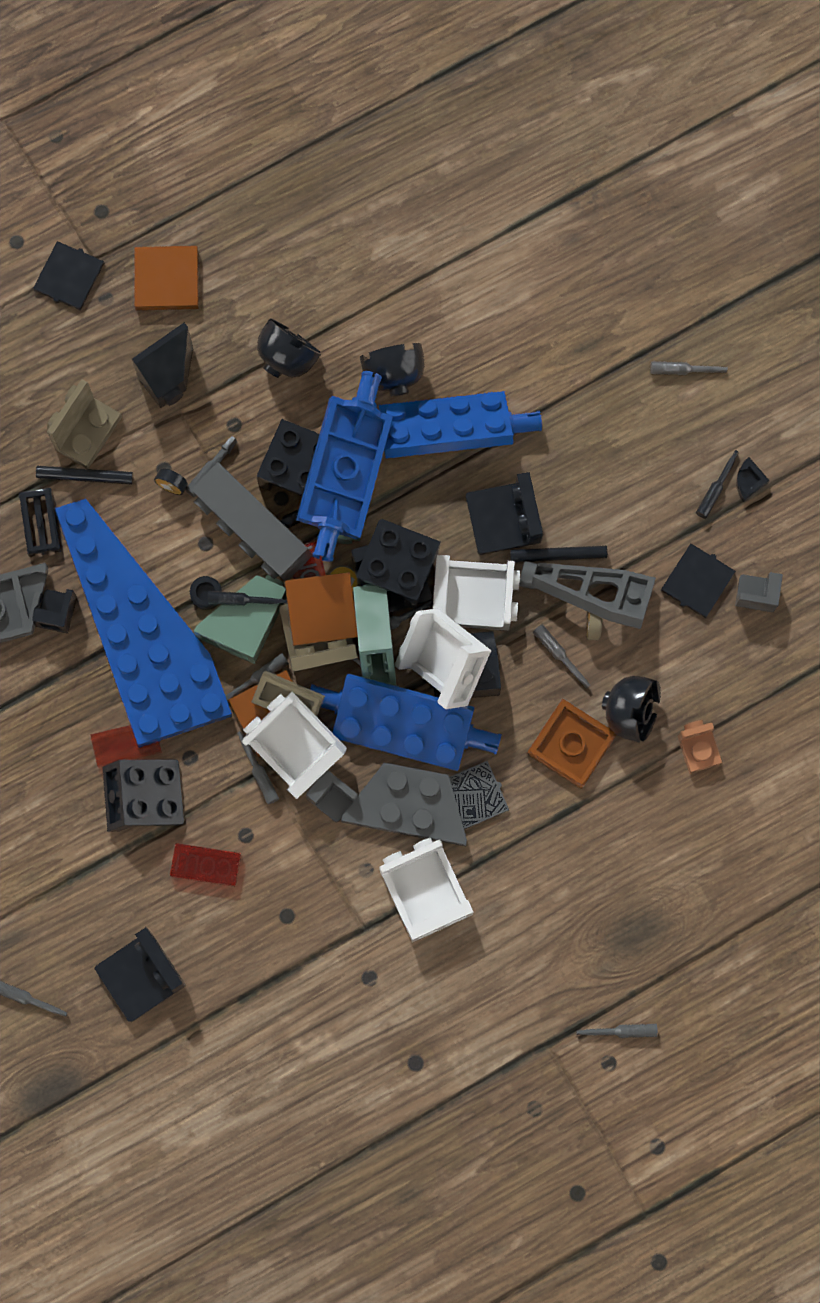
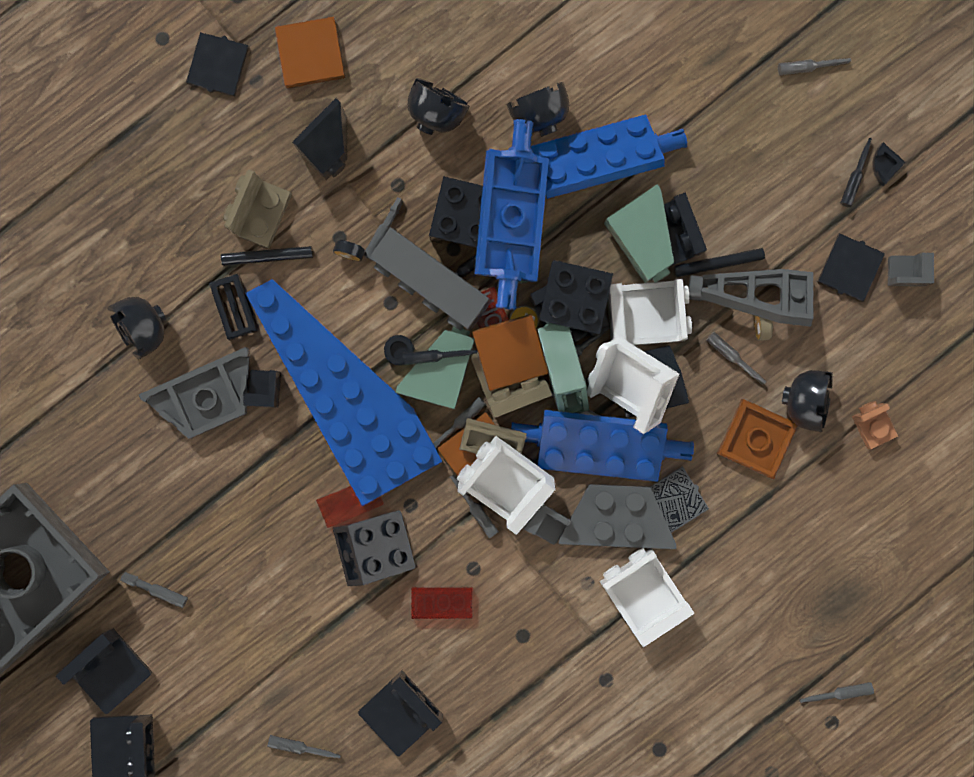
camera: 10 degrees left, 10 degrees up
none -> sand green slope [604,184,674,283]

